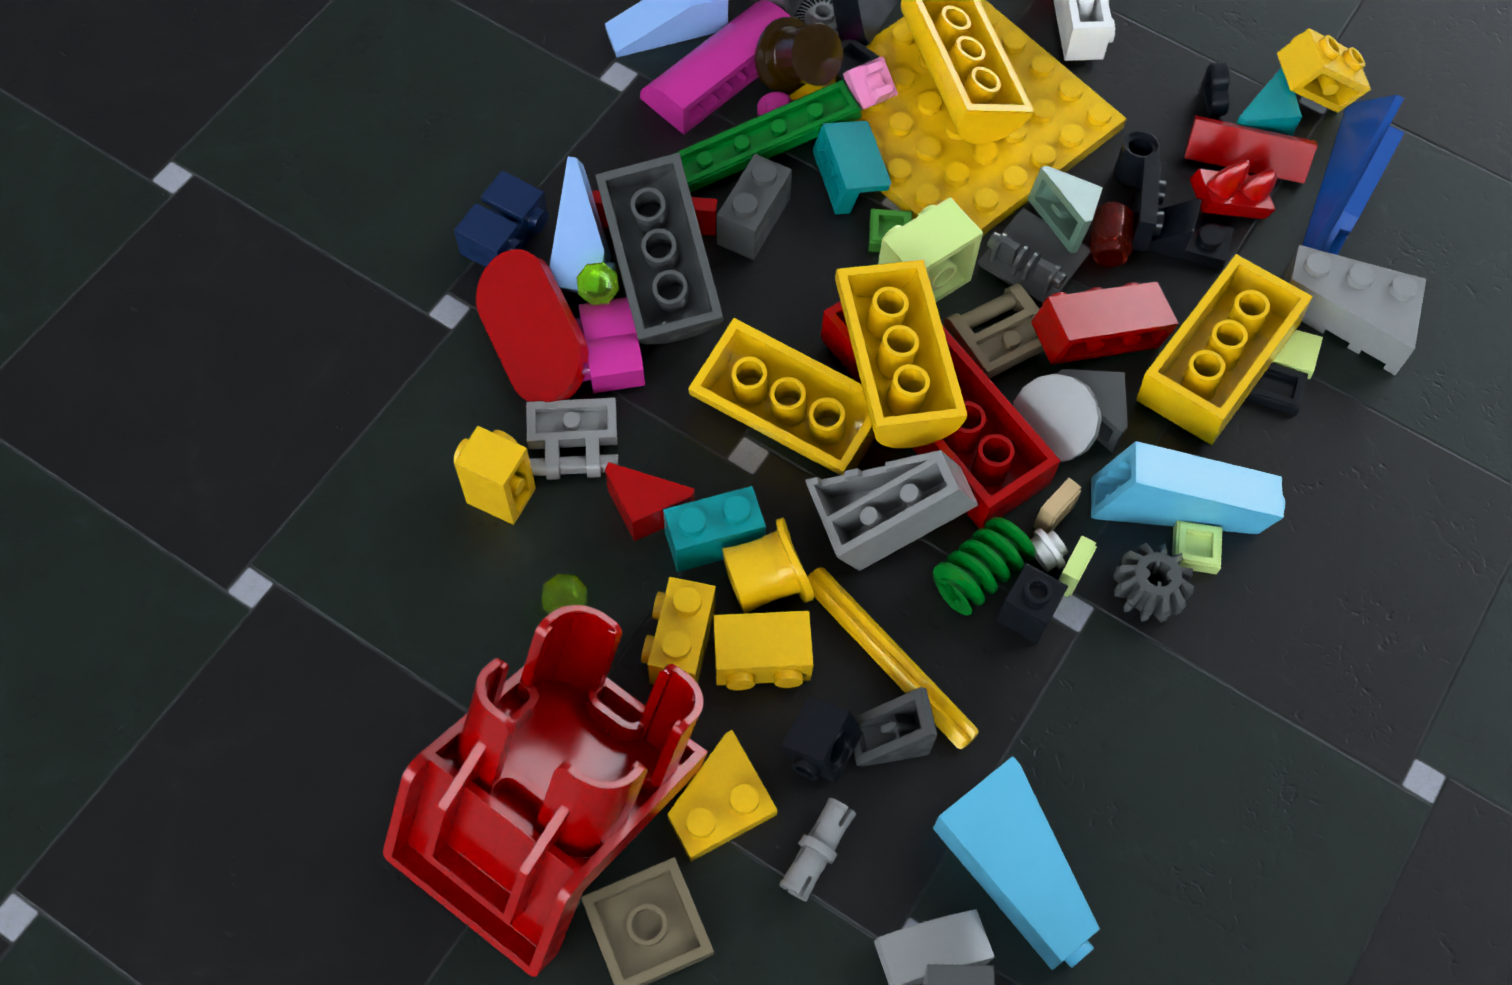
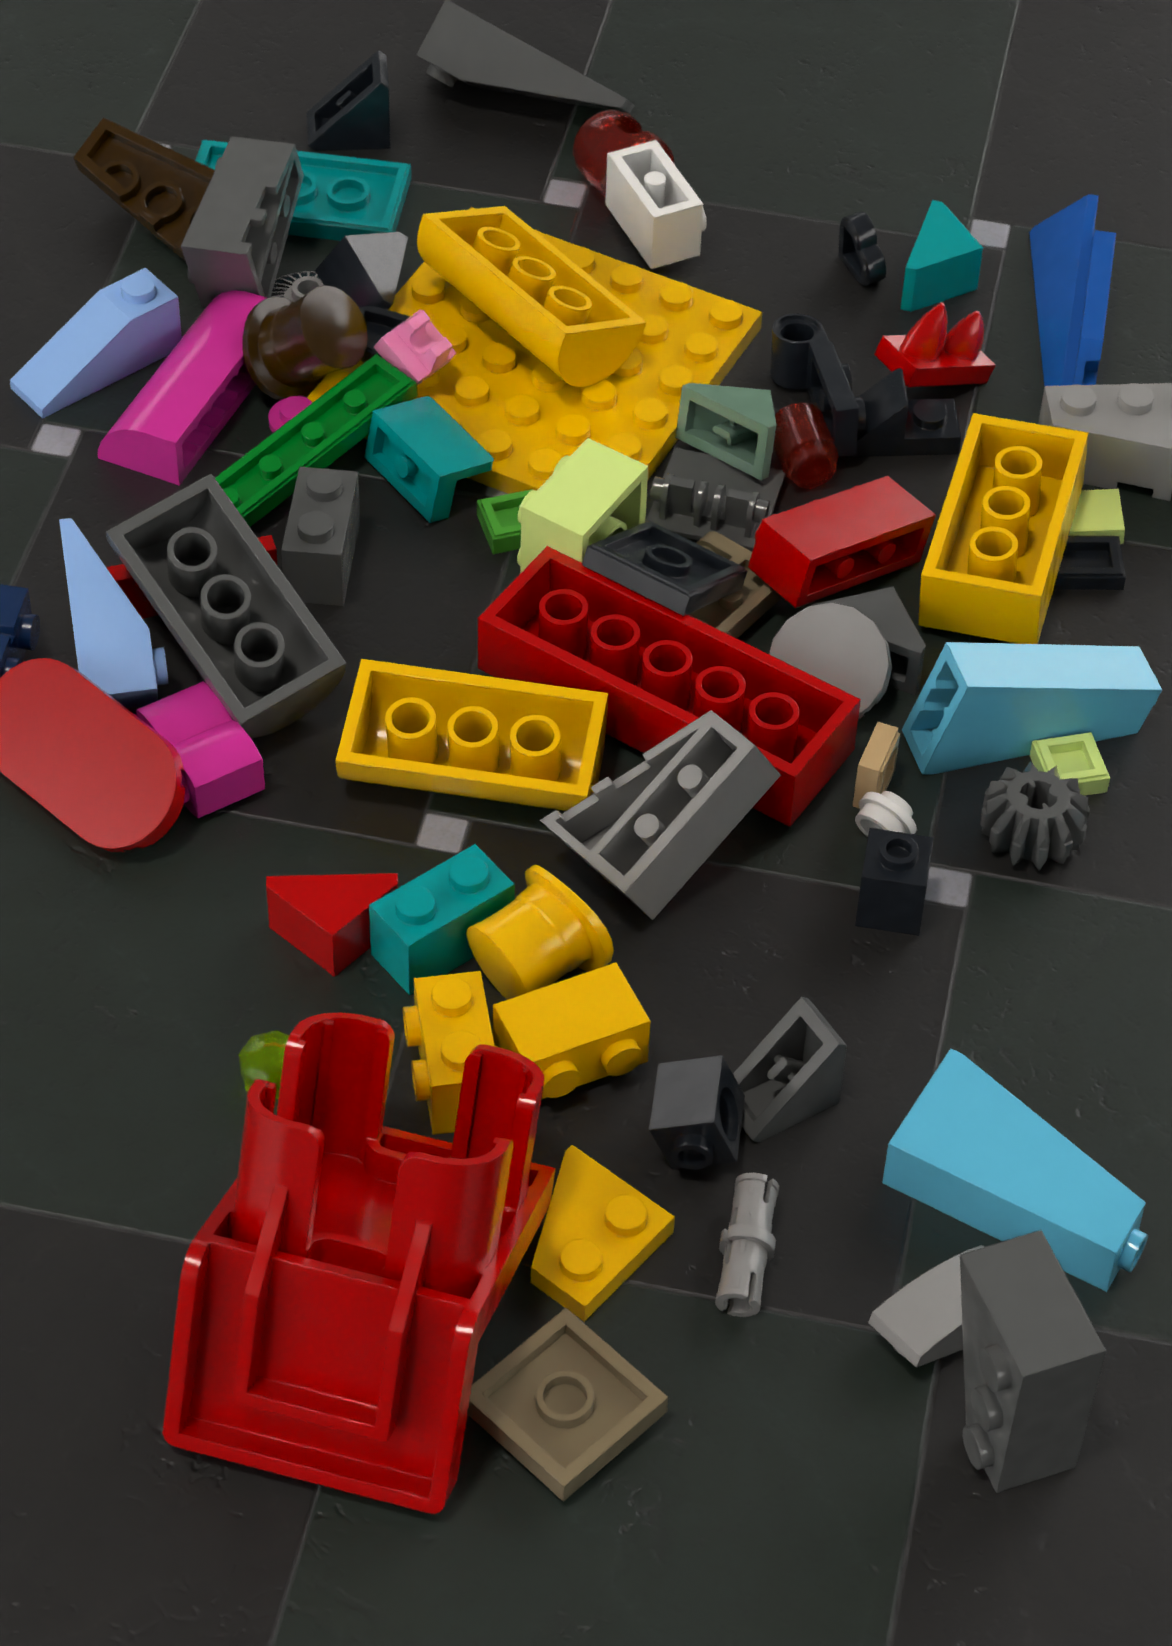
camera: 20 degrees left, 15 degrees down
yellow brick [454,426,536,525] -> none
light grey plate [526,398,619,480] -> none
clear neon green tile [576,262,619,306] -> none
yellow axle [807,567,978,749] -> none
yellow brick [835,260,968,448] -> none
green piece [933,517,1036,616] -> none
yellowish green tile [1058,536,1097,597] -> none
red tile [1184,115,1318,184] -> none
yellow brick [1277,28,1371,113] -> none
none -> black tile [582,521,748,616]

